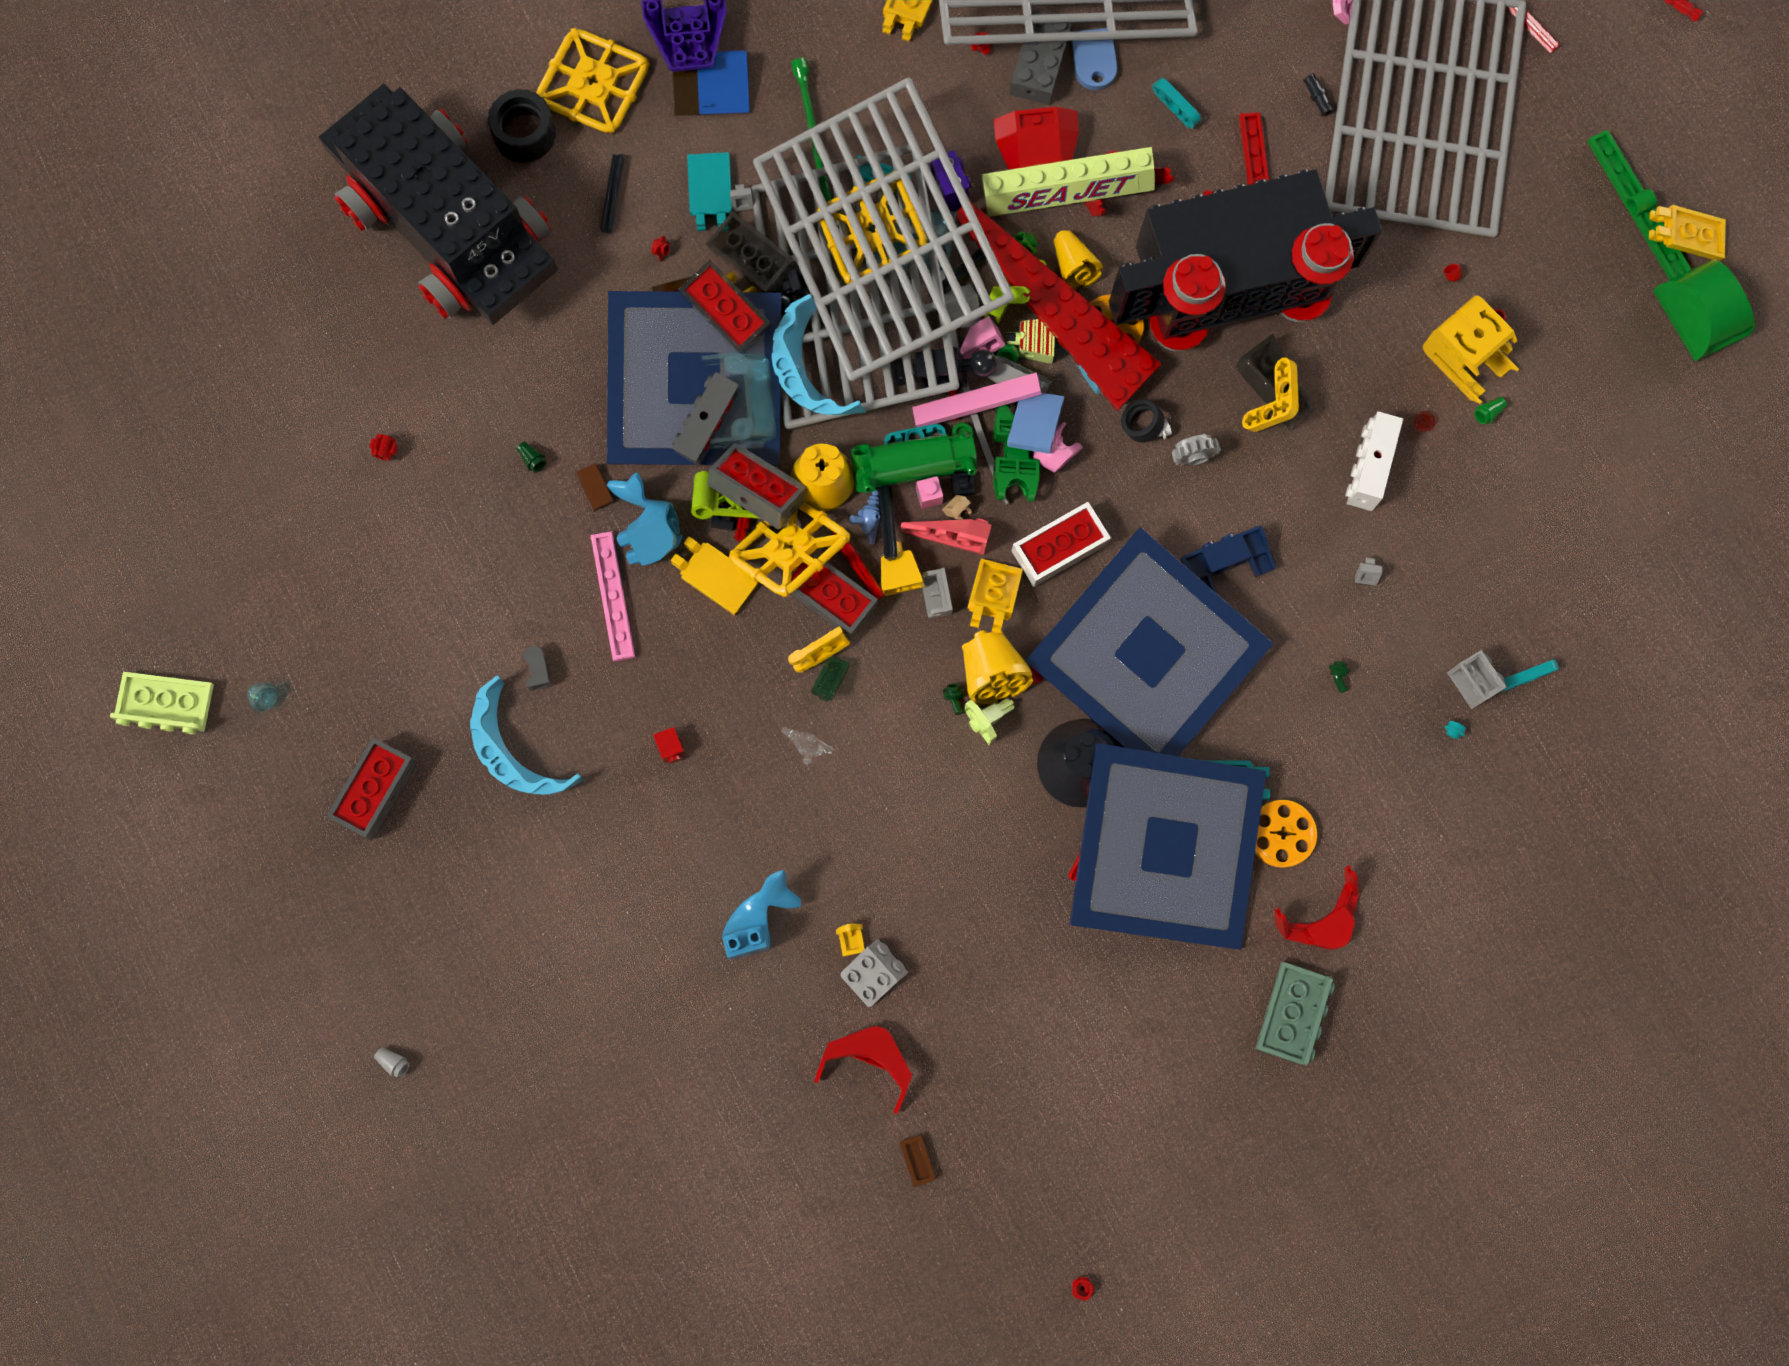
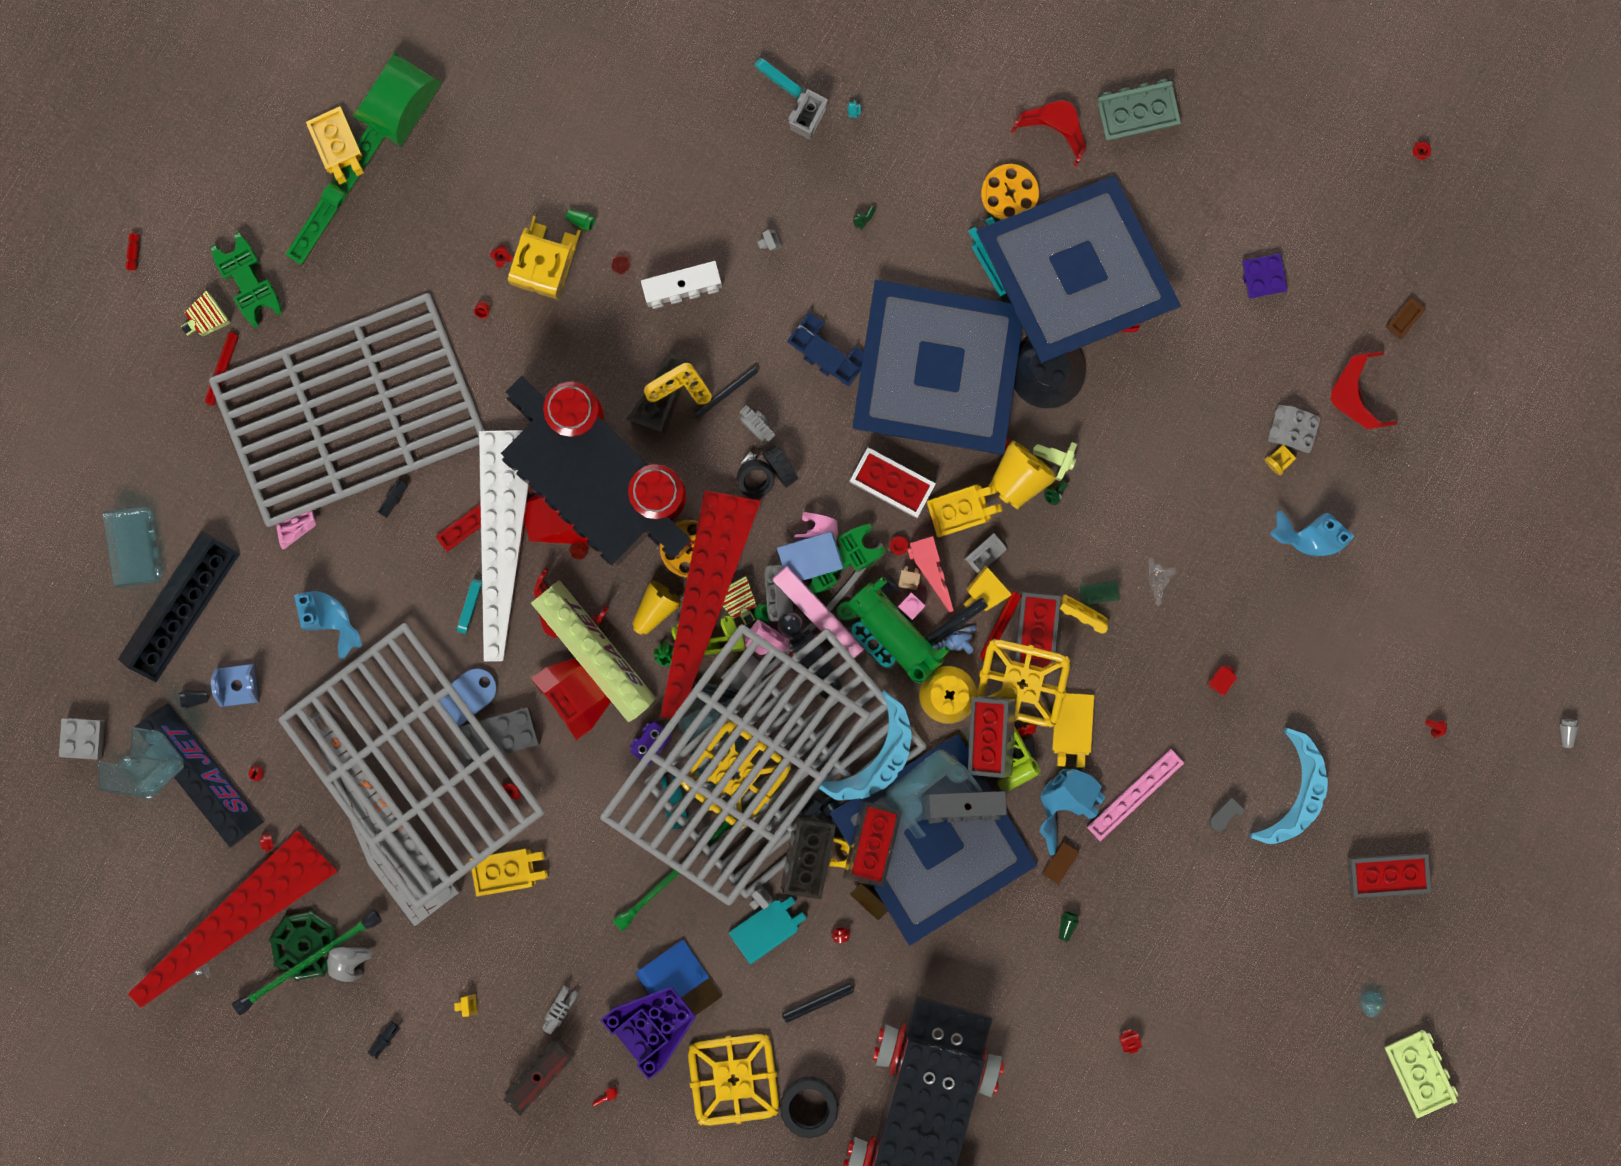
camera: 120 degrees left, 10 degrees up
none -> torso [181,291,231,336]
none -> green piece [210,232,283,328]
none -> white wing [479,430,530,661]
none -> black bar [694,366,759,419]
none -> black tyre [762,444,799,488]
none -> red tile [889,536,909,555]
none -> dark purple plate [1242,254,1287,299]
none -> red plate [1425,719,1447,738]

